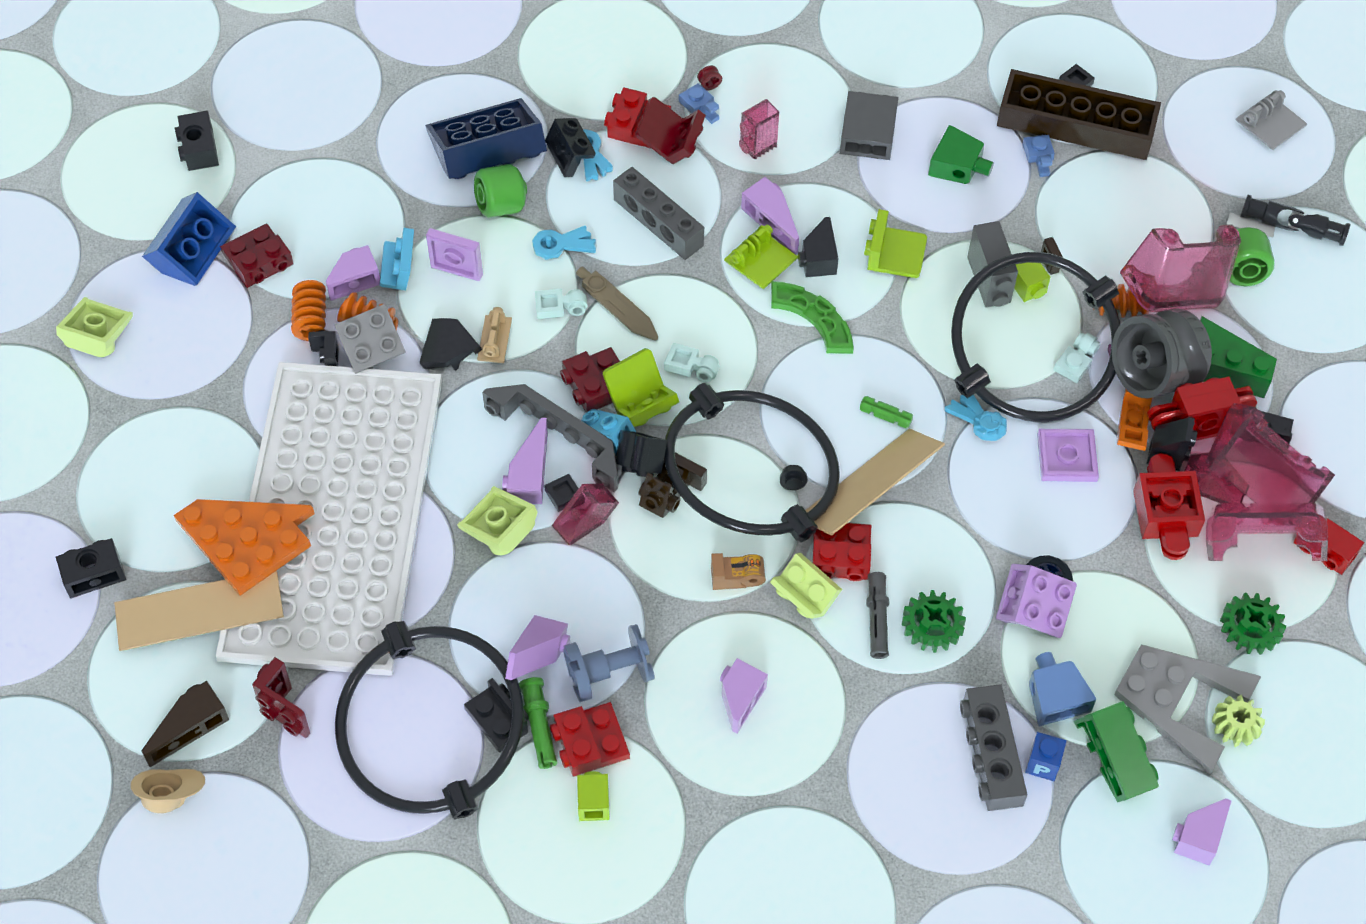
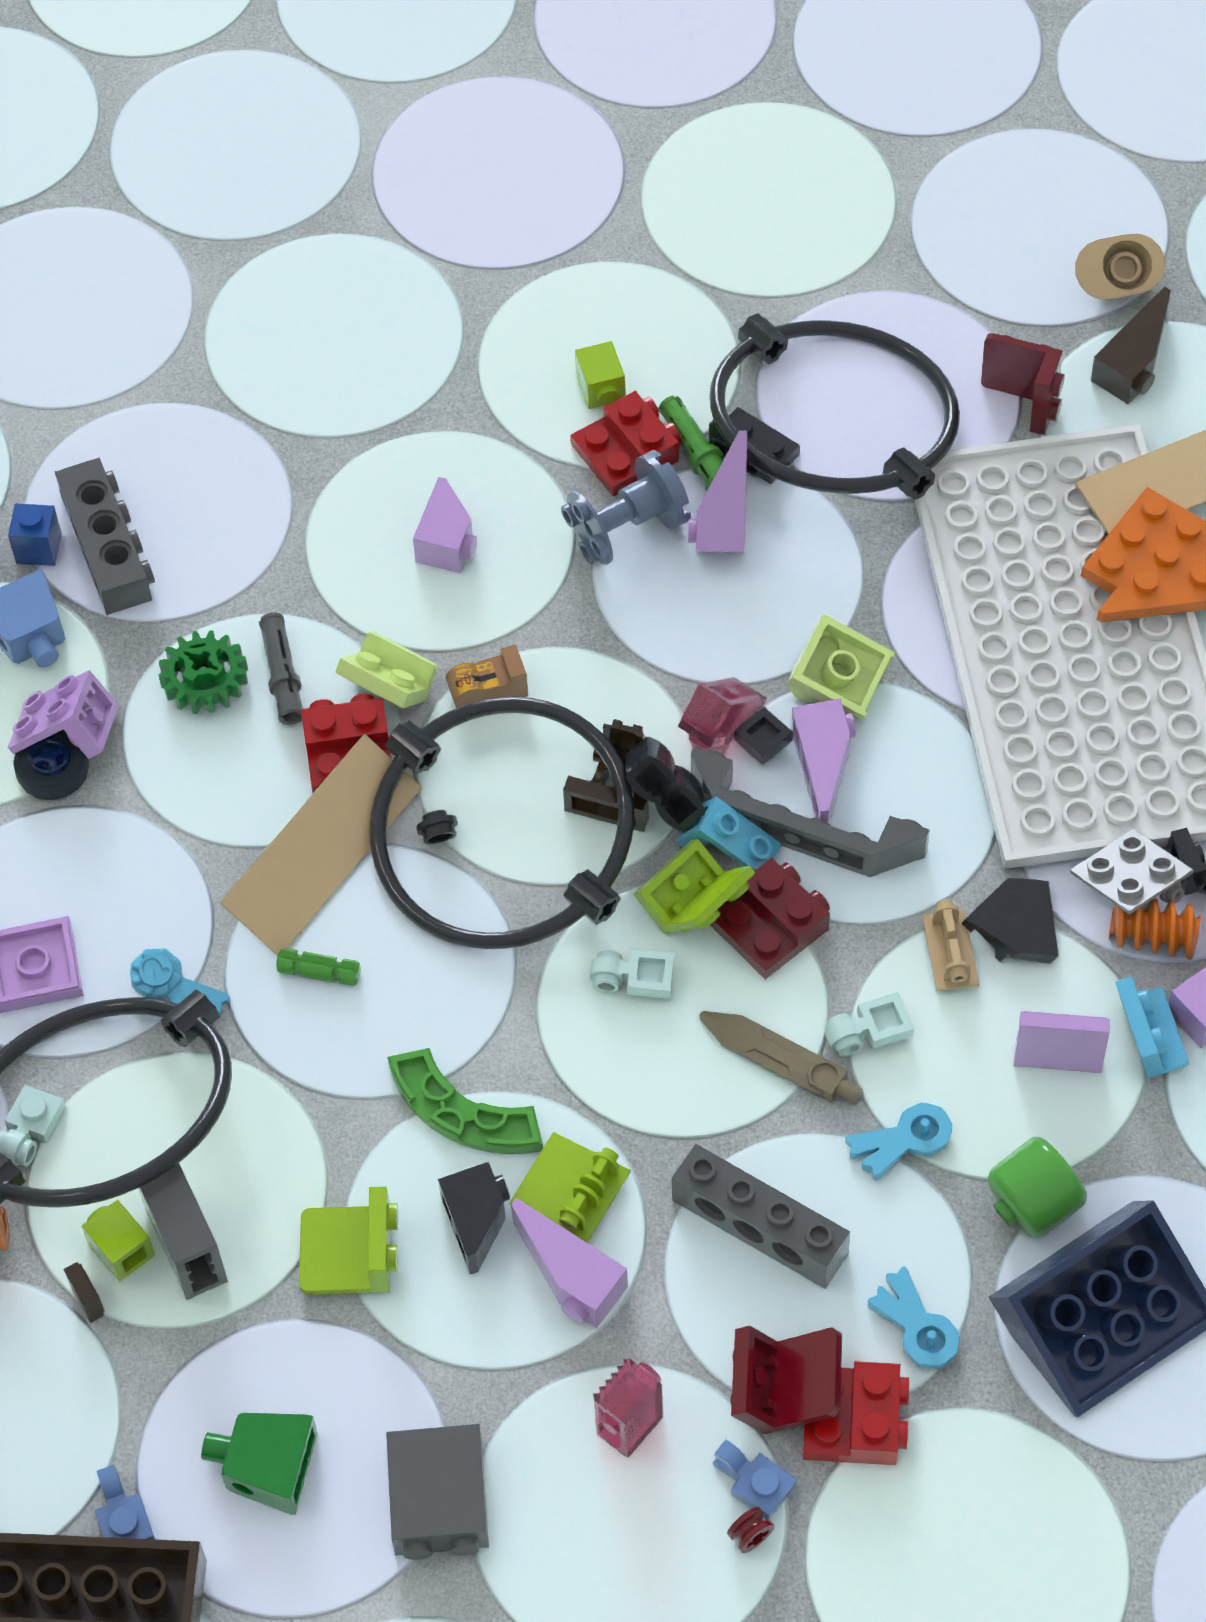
camera: 170 degrees right, 0 degrees up
black bracket [545,118,596,177] -> none

